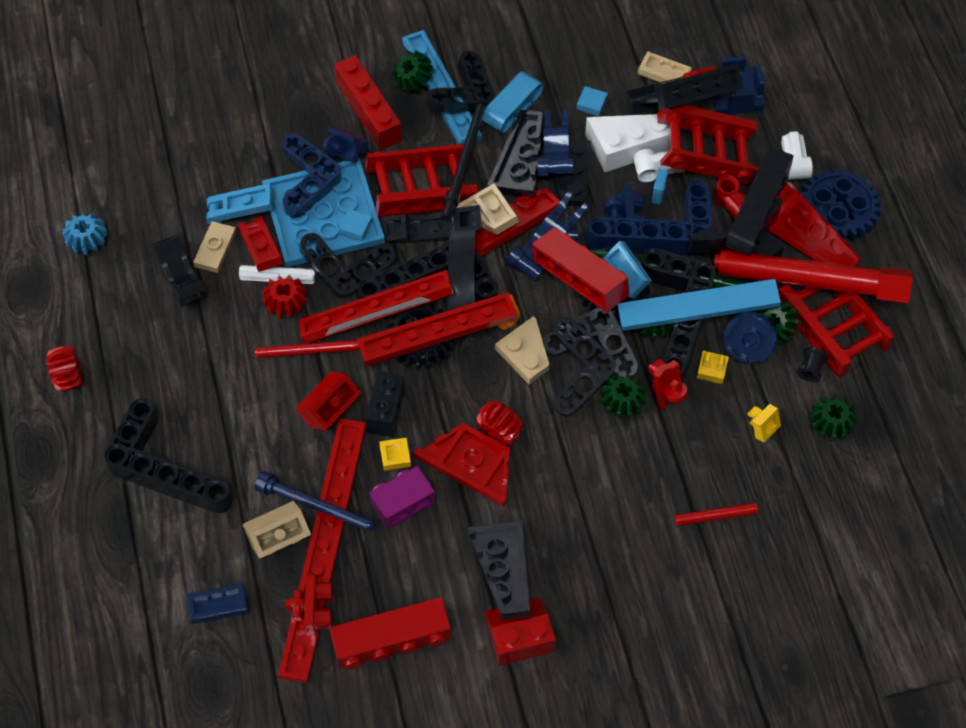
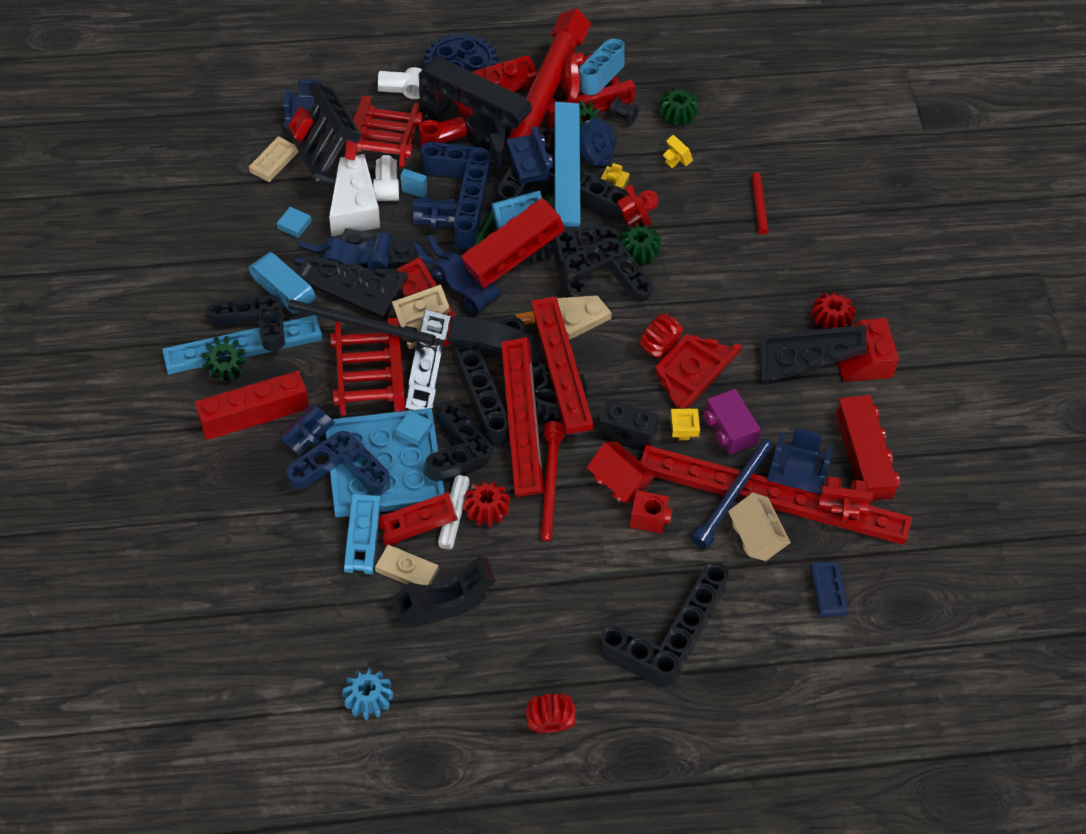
camera: 85 degrees left, 5 degrees down
none -> dark blue bracket [506,126,553,184]
none -> red arm [565,52,585,103]
none -> dark azure beam [579,39,625,95]
none -> red brick [630,490,673,534]
none -> dark blue panel [767,428,833,495]
none -> red gear [811,291,855,329]

